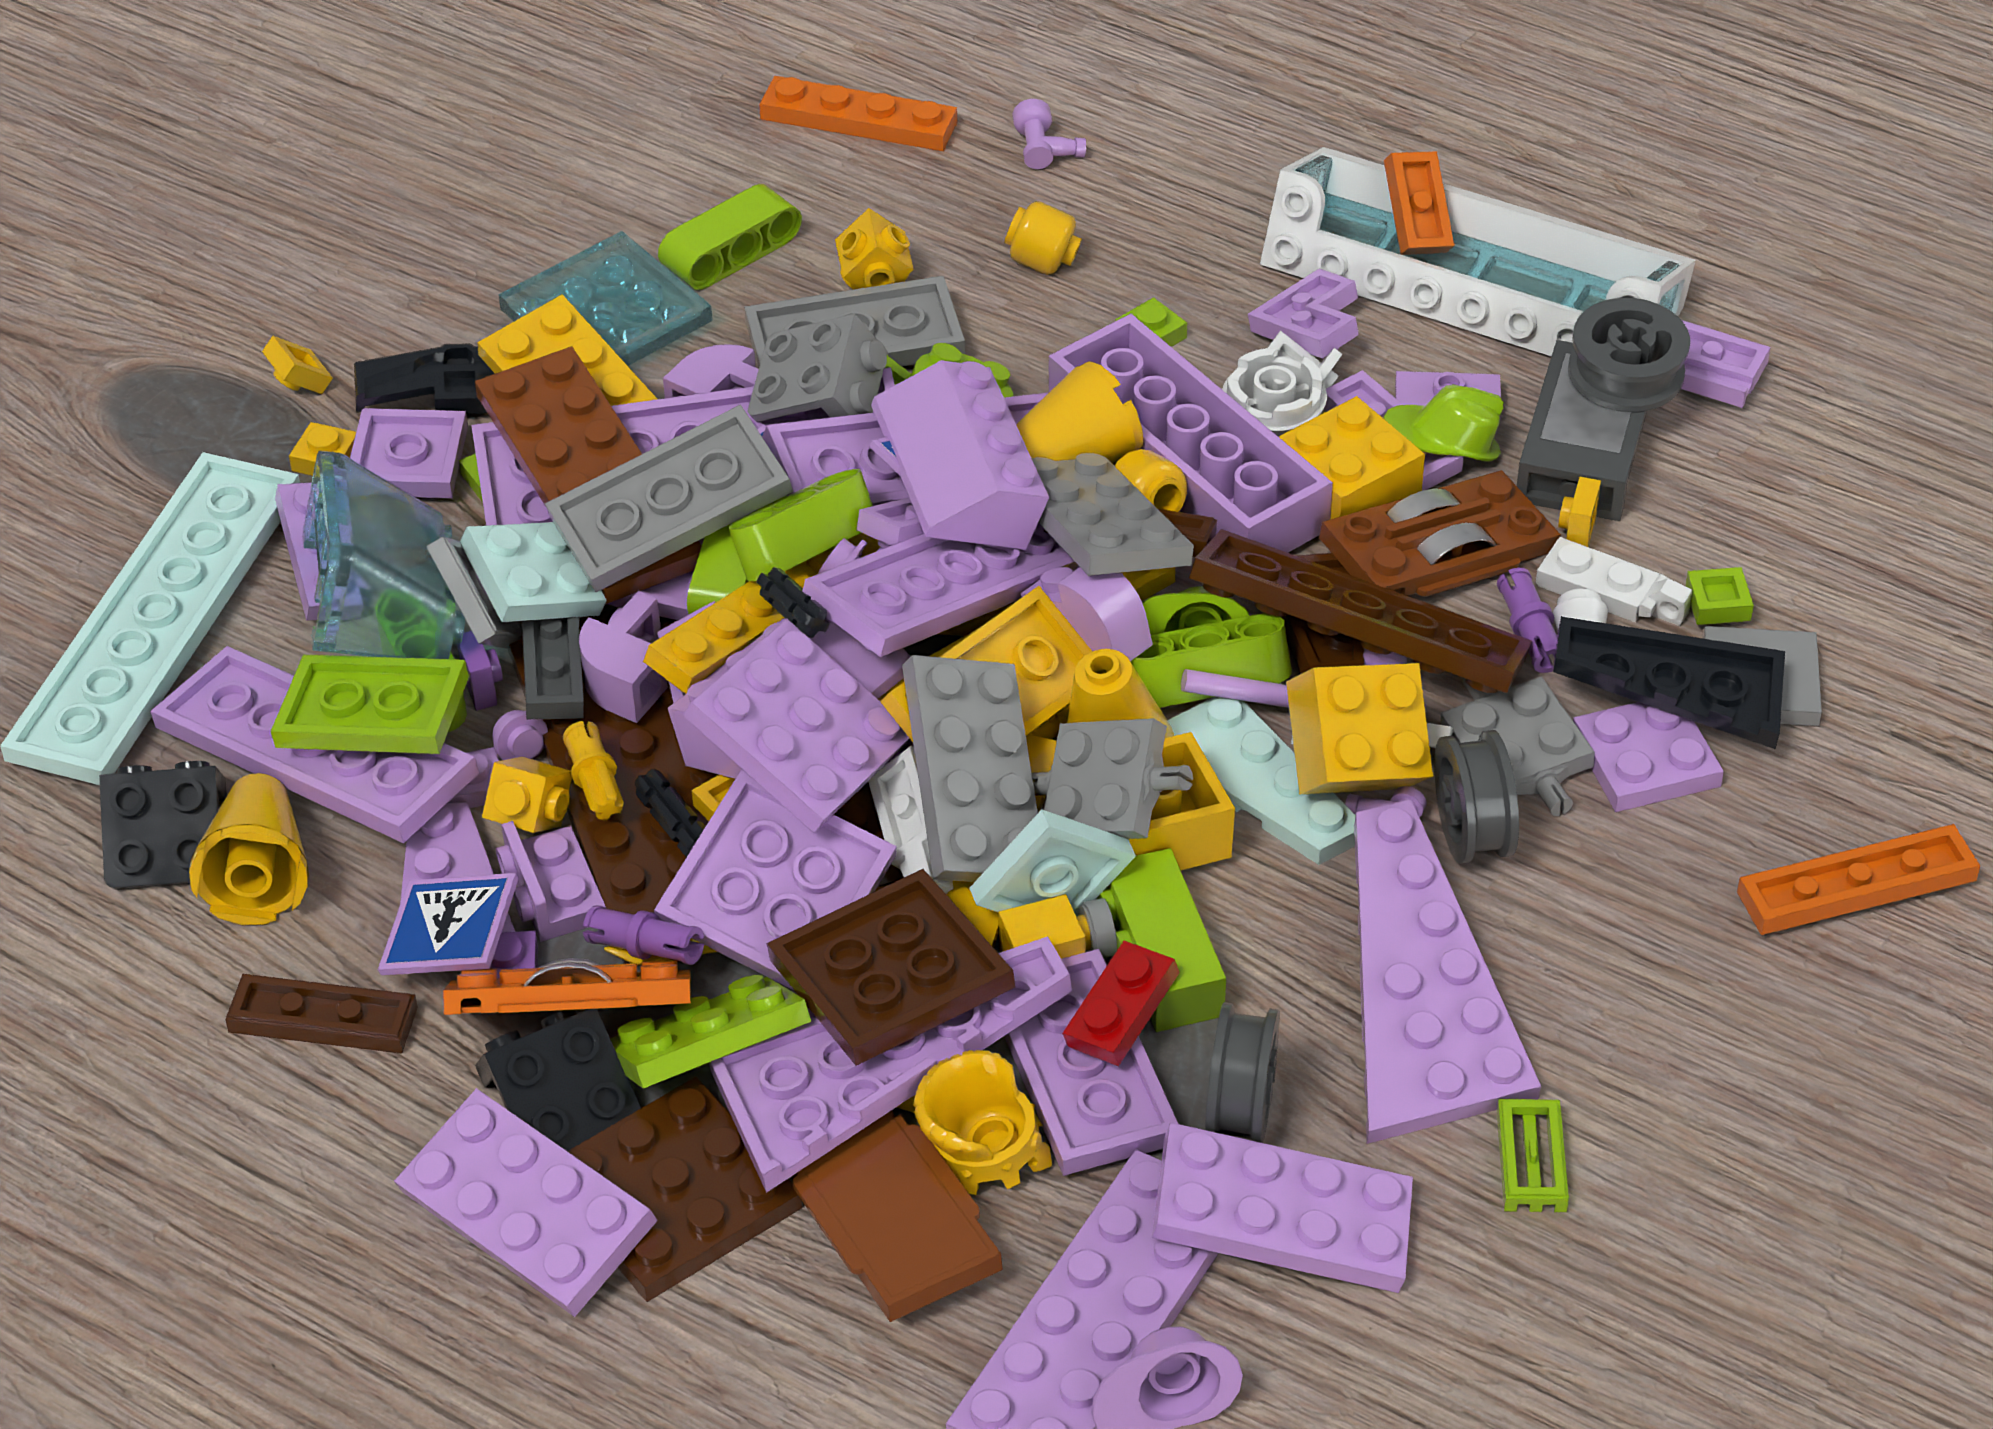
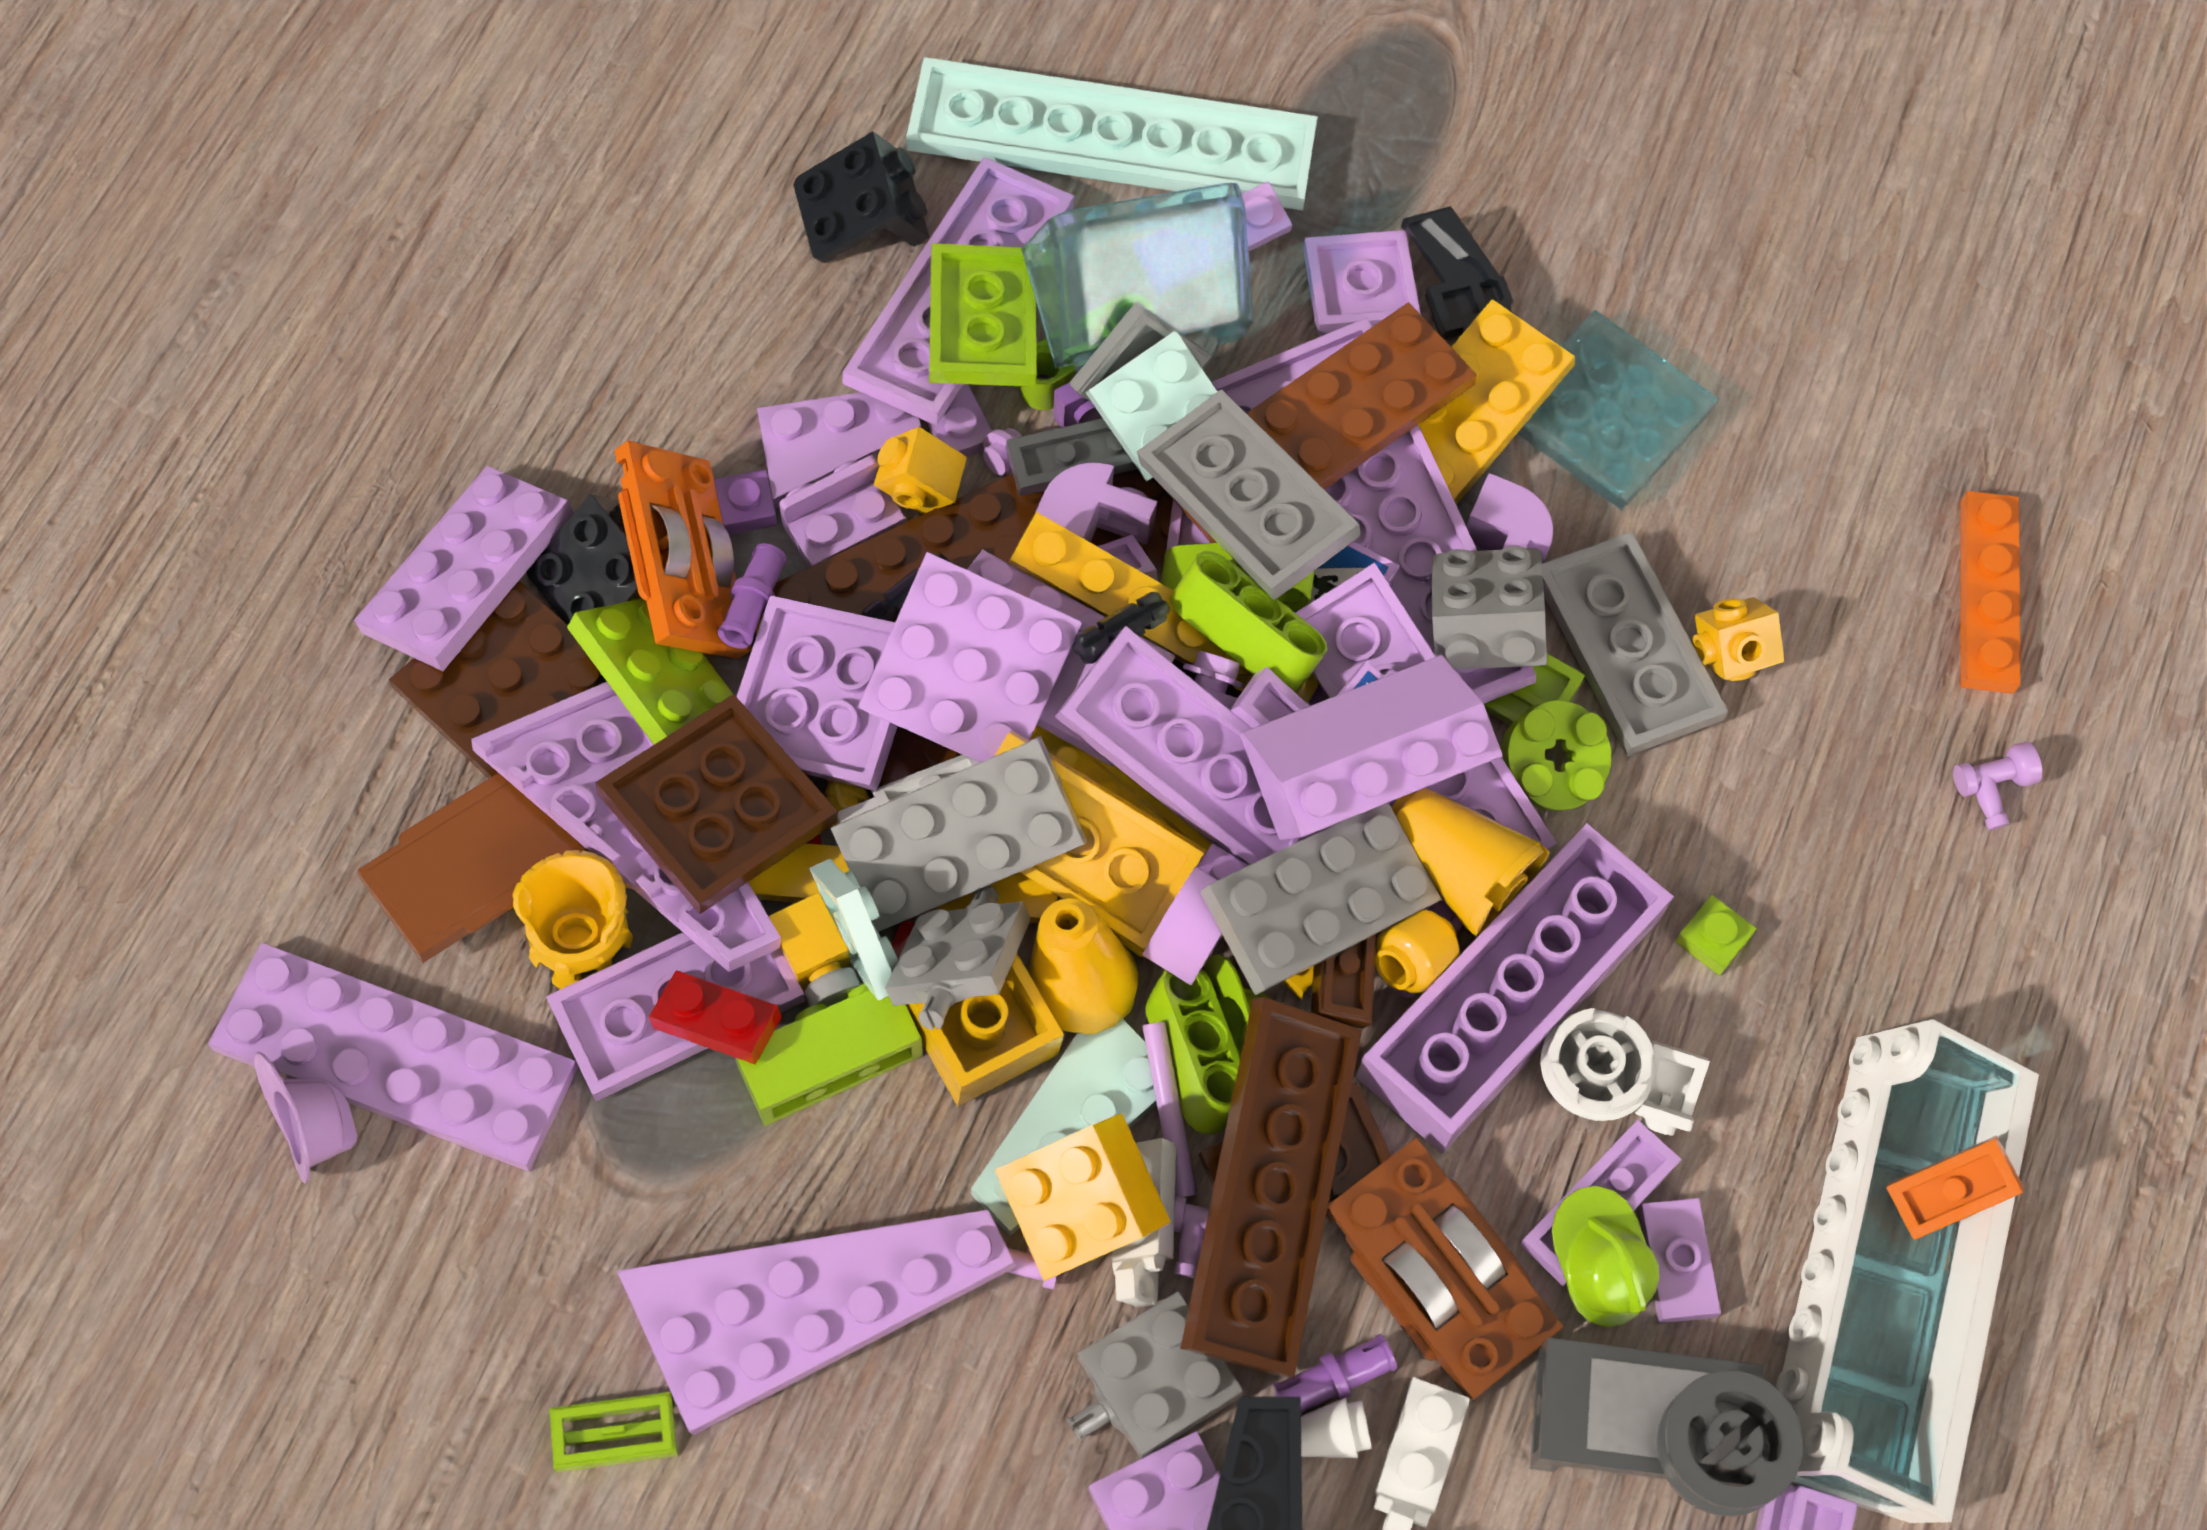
camera: 75 degrees right, 20 degrees up
yellow cone [189,773,309,925] -> none
reddish brown tile [225,974,418,1054] -> none
yellow plate [262,336,333,394] -> none
yellow plate [289,422,356,482] -> none
piece [378,873,519,975] -> none
yellow axle [563,721,624,820] -> none
lime beam [658,184,802,290] -> none
yellow head [1004,201,1082,275] -> none
lavender plate [1152,1122,1413,1293] -> none
dark grey wheel [1205,1002,1280,1143] -> none
lavender plate [1248,268,1359,358] -> none
yellow brick [1278,396,1425,520] -> none
dark grey wheel [1434,730,1519,864] -> none
yellow plate [1558,477,1601,547] -> none

